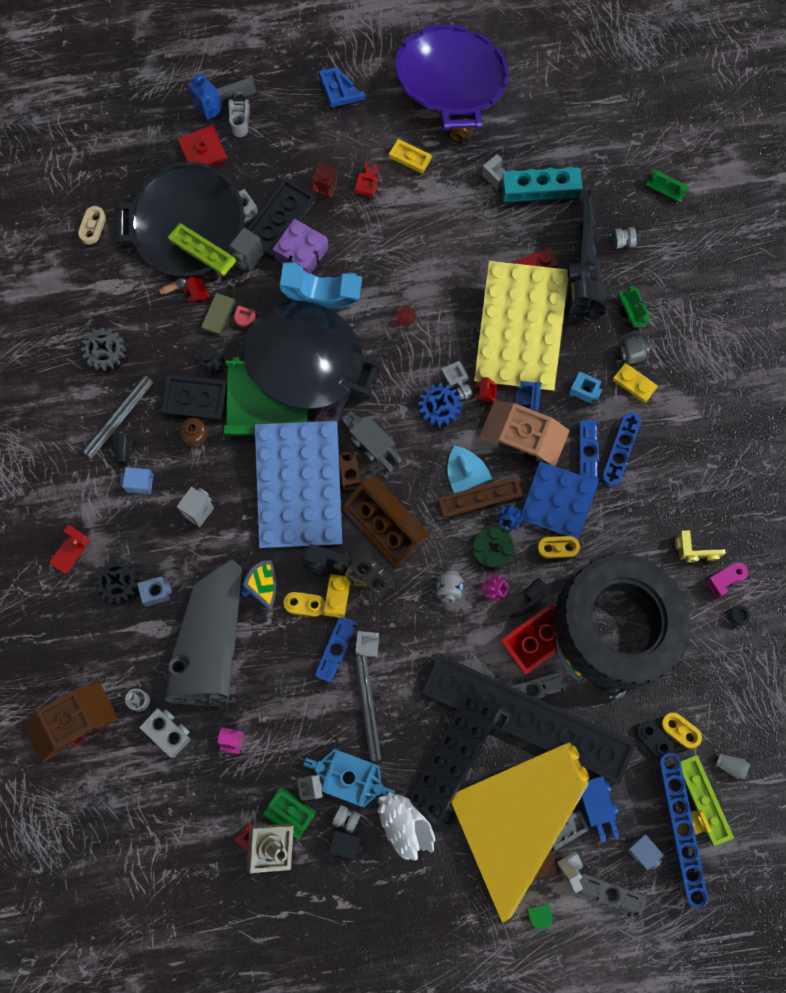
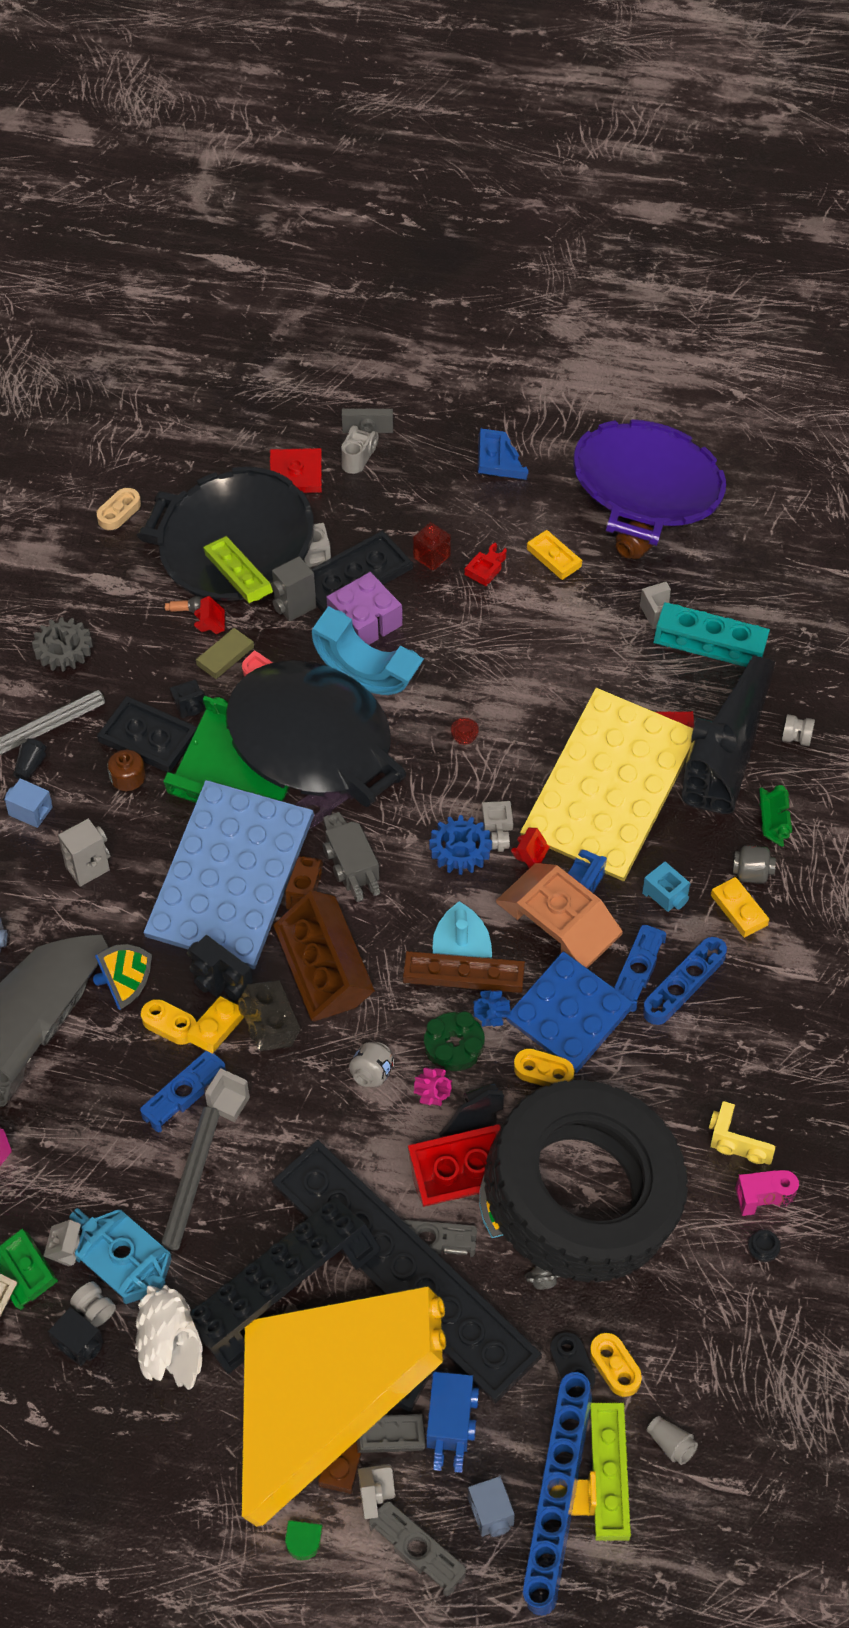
camera: 20 degrees right, 20 degrees down
blue hinge [188,73,222,121] -> none

